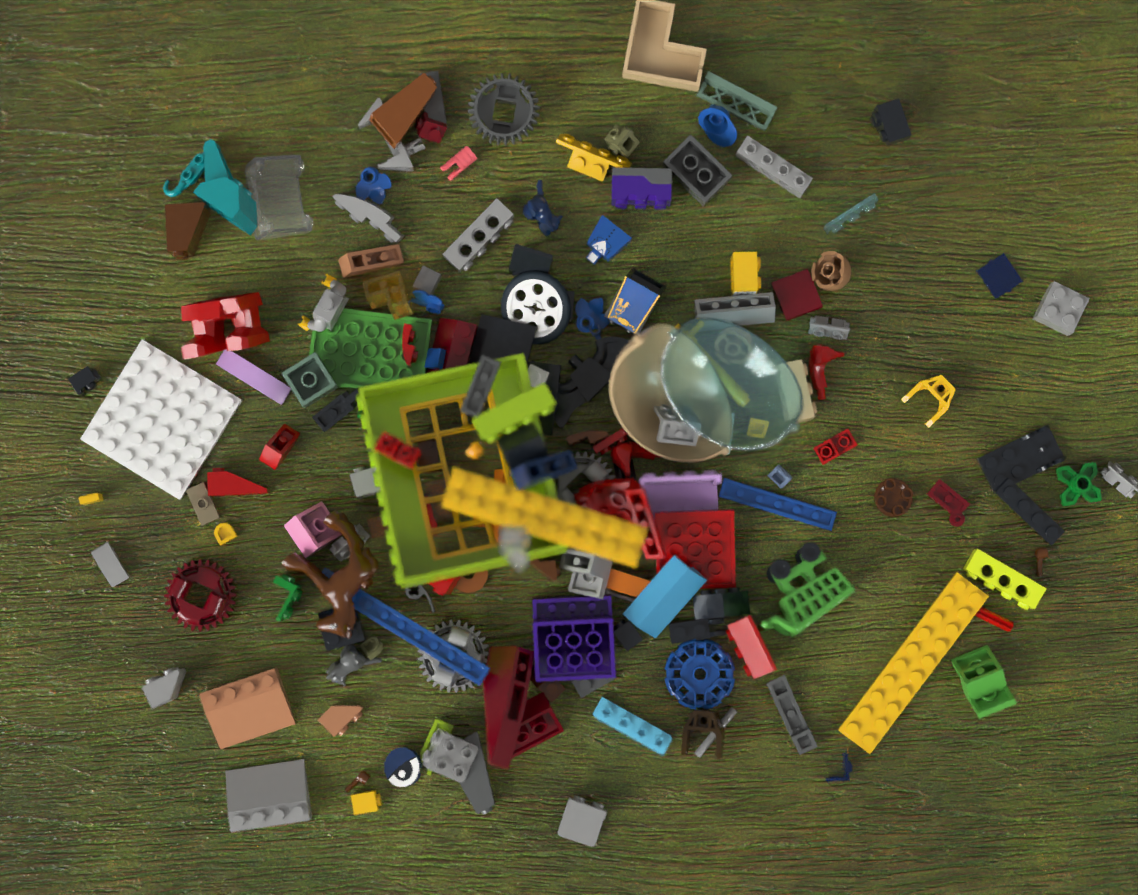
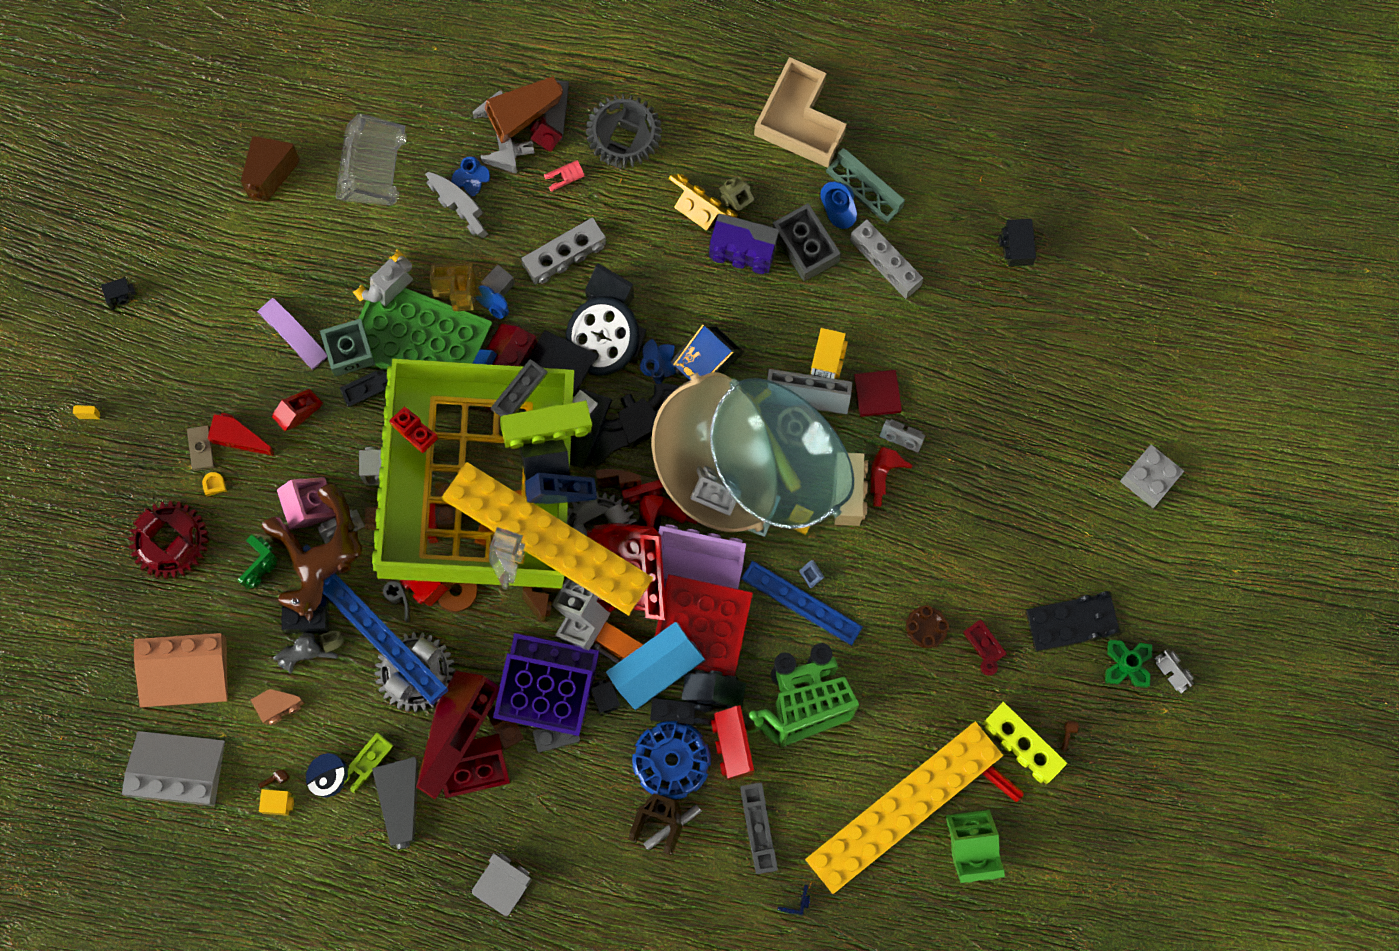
camera: 10 degrees right, 10 degrees down
white plate [80,340,243,500] -> none
light grey slope [91,542,129,588] -> none
light grey slope [142,667,186,709] -> none
teal slope [163,140,258,236] -> none
red piece [181,292,270,359] -> none
nougat slope [338,244,404,278] -> none
red slope [402,323,418,367] -> none
reddish brown plate [417,433,440,473] -> none
light grey bracket [422,728,478,783] -> none
light orange hinge [466,441,483,458] -> none
dark blue animal [523,179,563,237] -> none
blue torso [586,215,632,265] -> none
medium azure fence [592,697,672,755] -> none
medium nougat cylinder [811,251,852,291] -> none
red slope [813,428,858,465] -> none
clear light blue plate [823,193,879,234] -> none
yellow piece [901,375,956,428] -> none
clear blue piece [977,253,1023,299] -> none
black plate [994,478,1065,546] -> none

